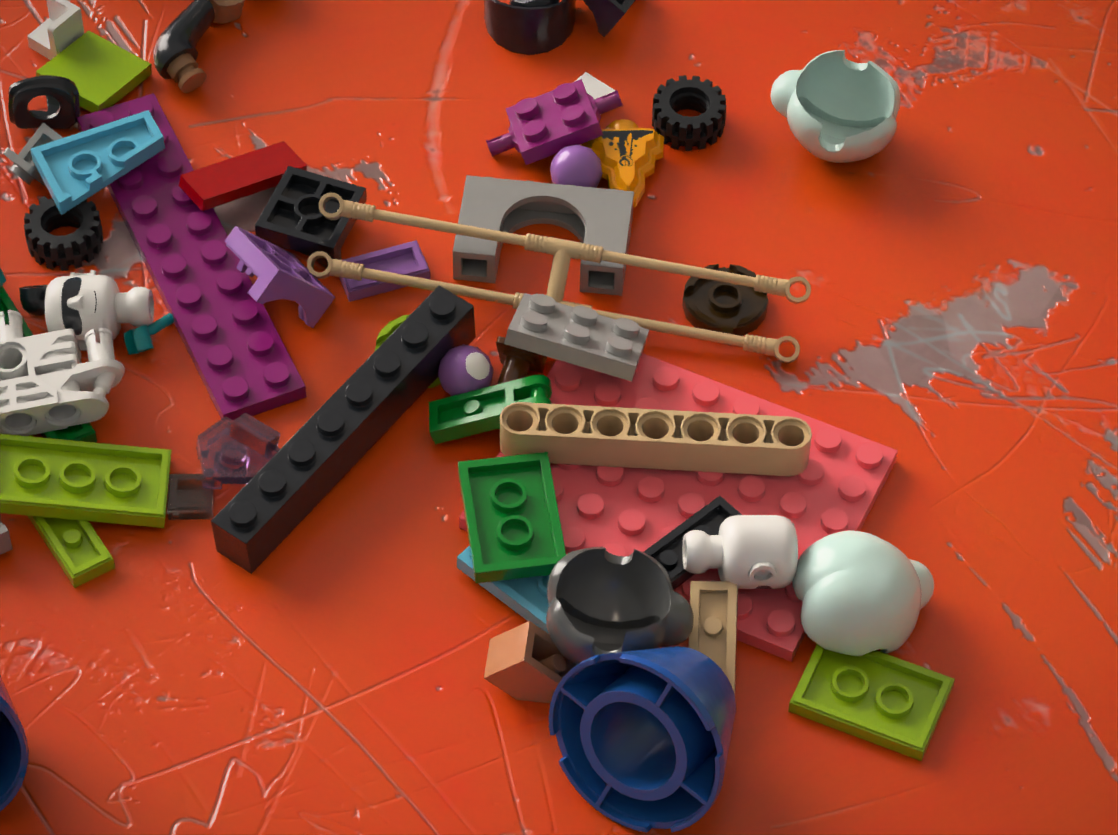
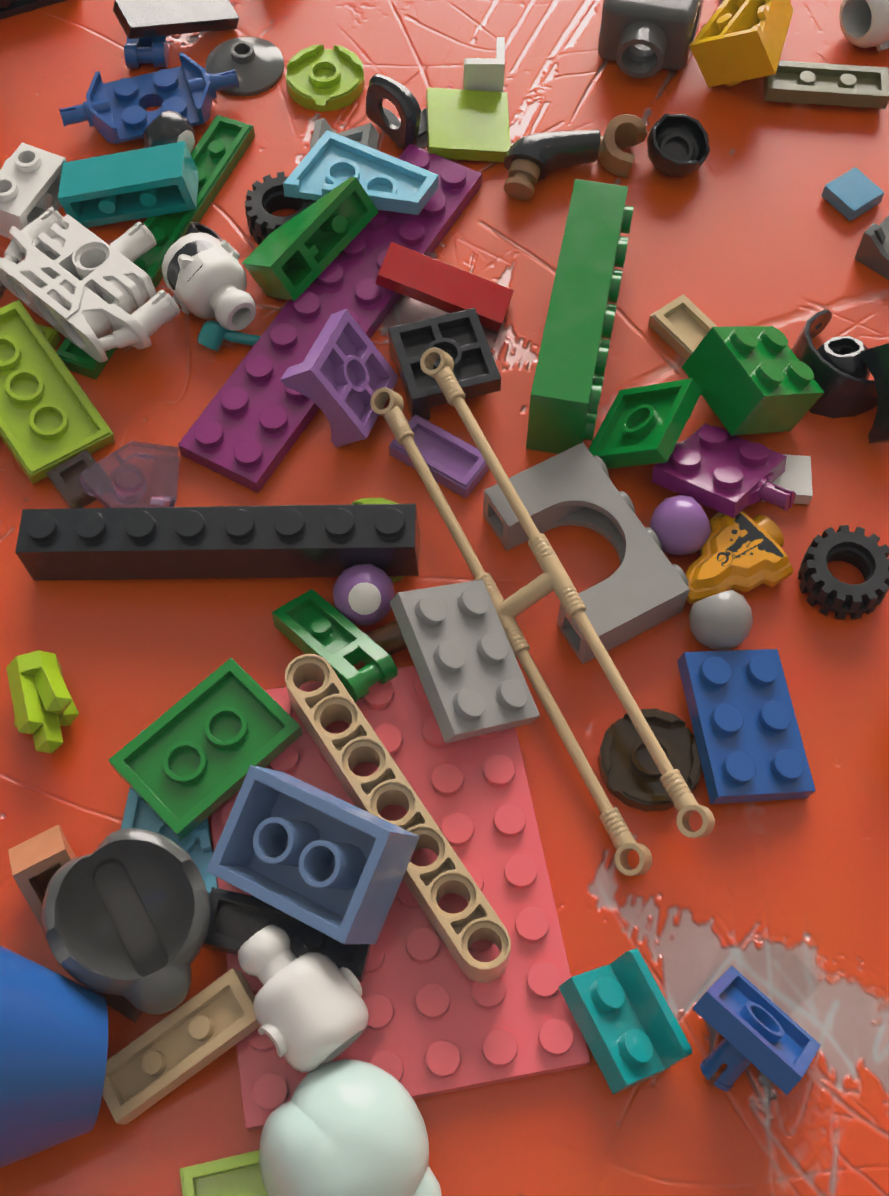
camera: 55 degrees right, 10 degrees up
none -> lime rock [6,650,79,754]
none -> medium blue brick [206,765,419,944]
none -> green slope [242,177,378,301]
none -> green brick [526,179,634,454]
none -> teal bracket [559,949,692,1095]
none -> green plate [588,378,702,469]
none -> tan tile [648,294,718,361]
none -> blue plate [677,649,816,804]
none -> green brick [682,326,824,436]
none -> light grey piece [688,590,753,650]
none -> blue tile [692,965,821,1095]

